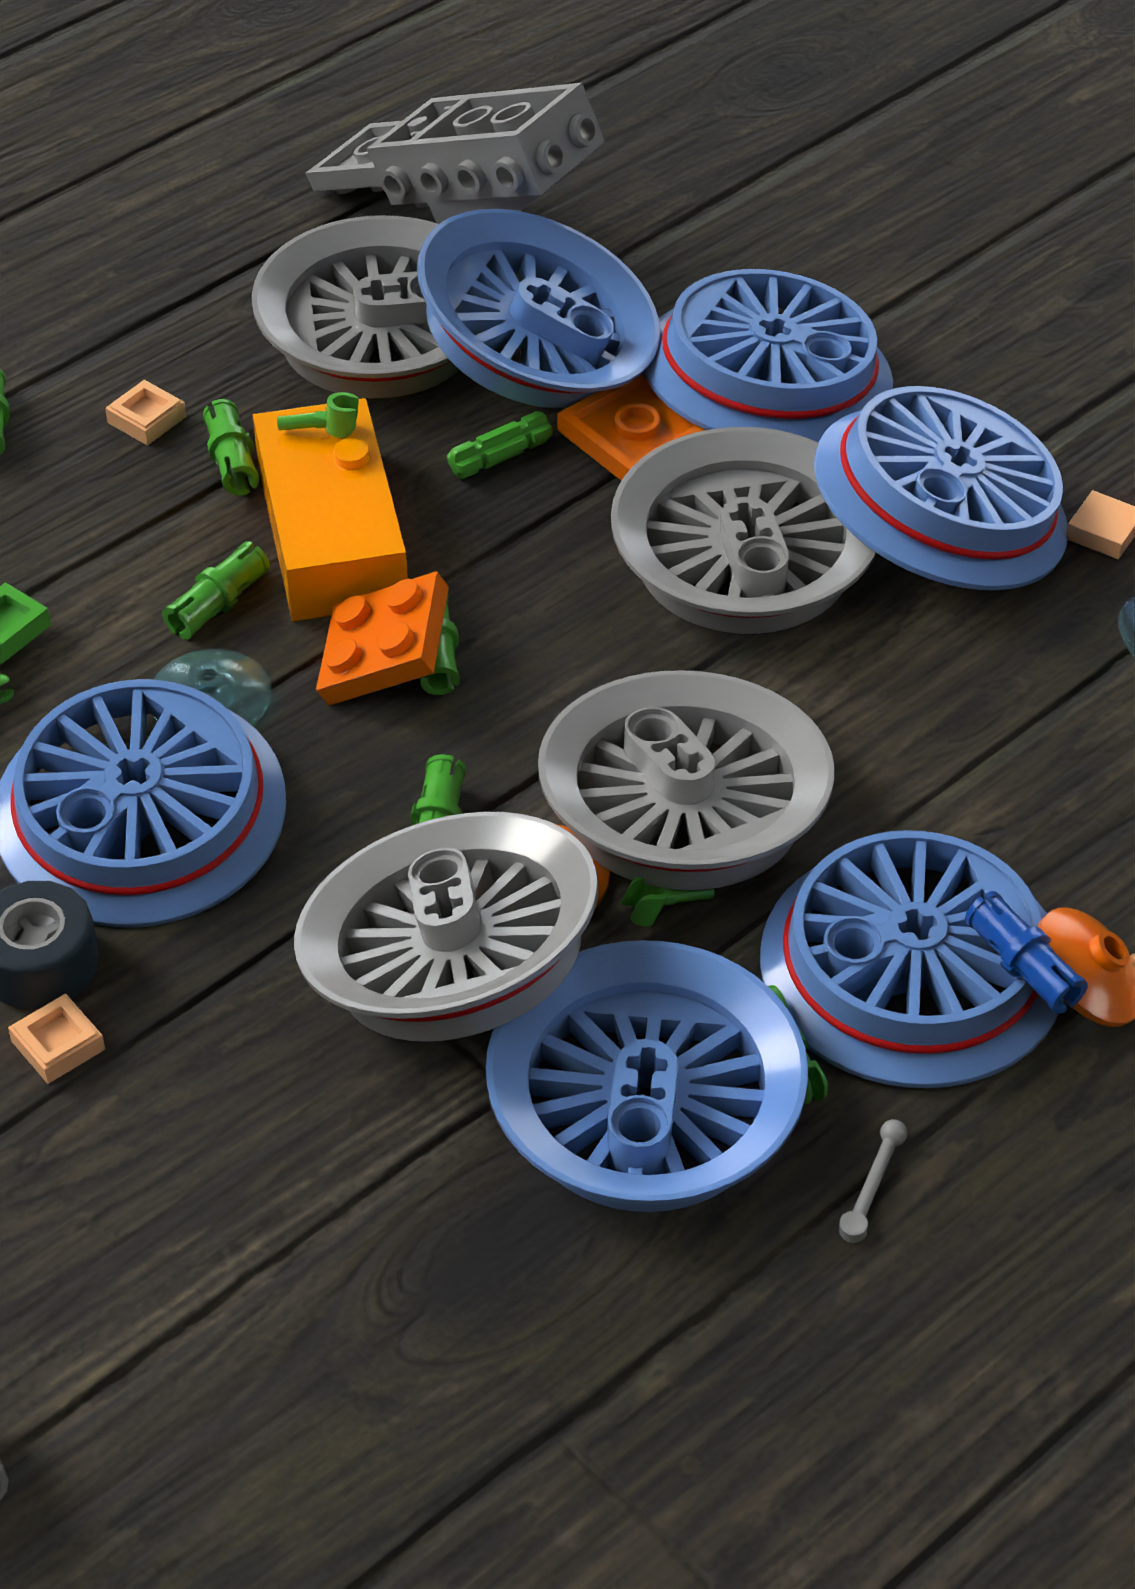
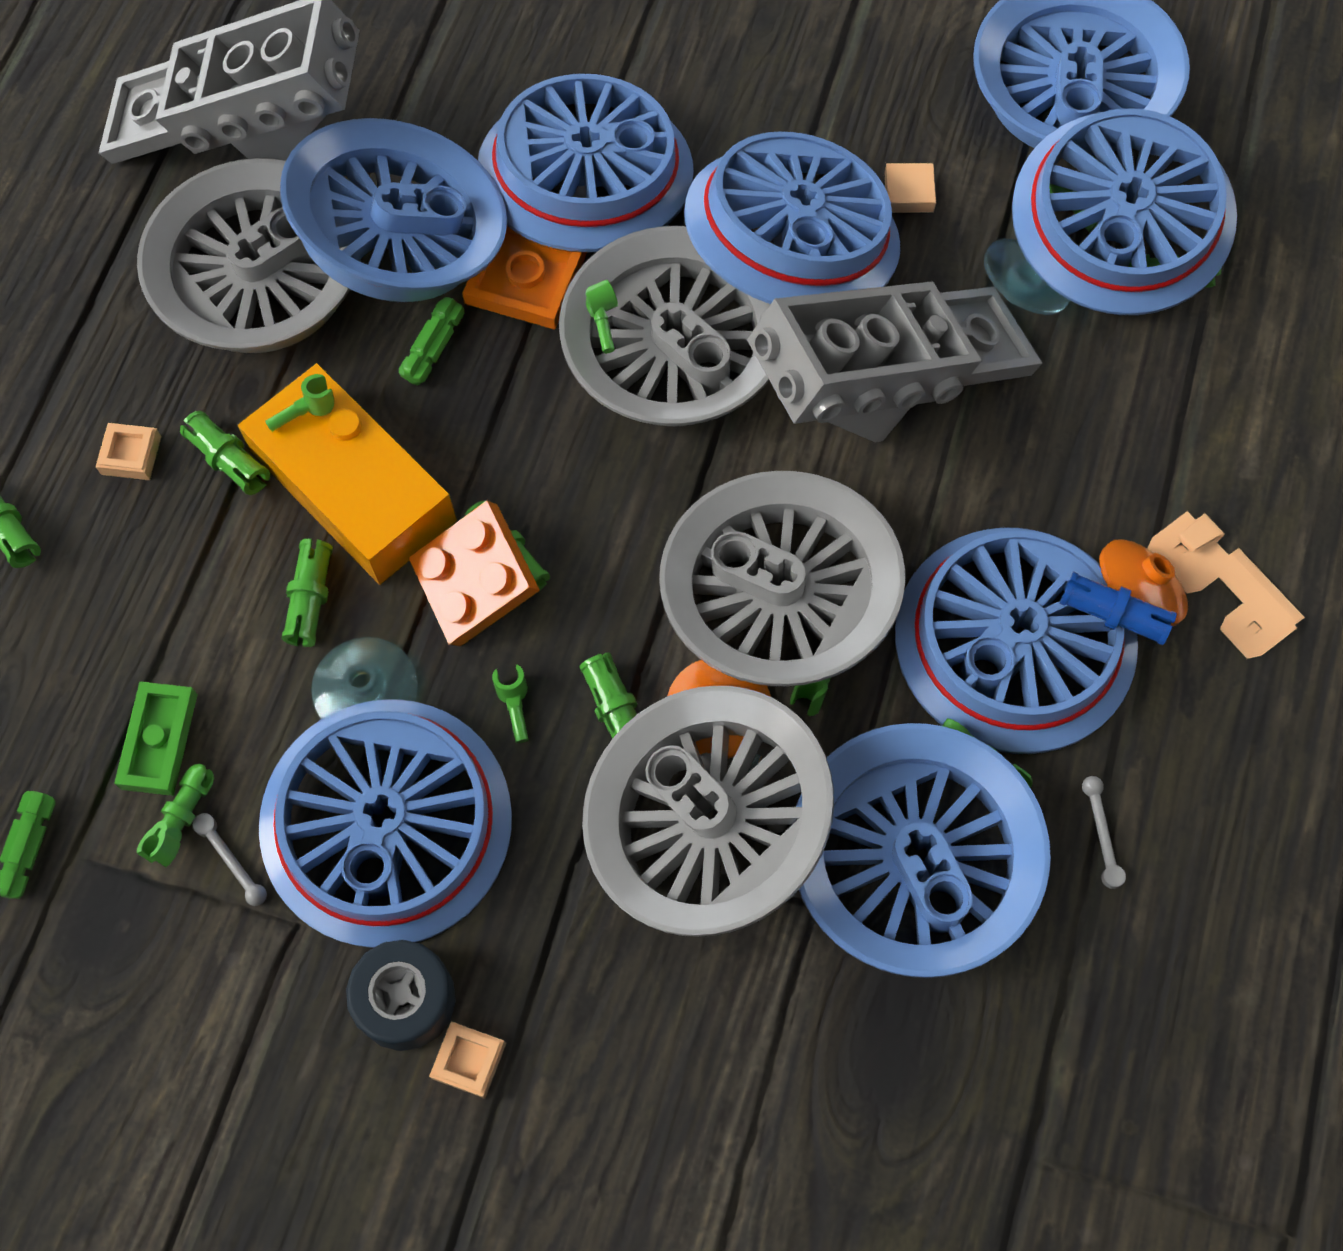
camera: 30 degrees left, 20 degrees up
none -> bright green hand [492,665,529,743]
none -> bright green hand [586,280,618,354]
none -> light grey wedge [747,281,1042,442]

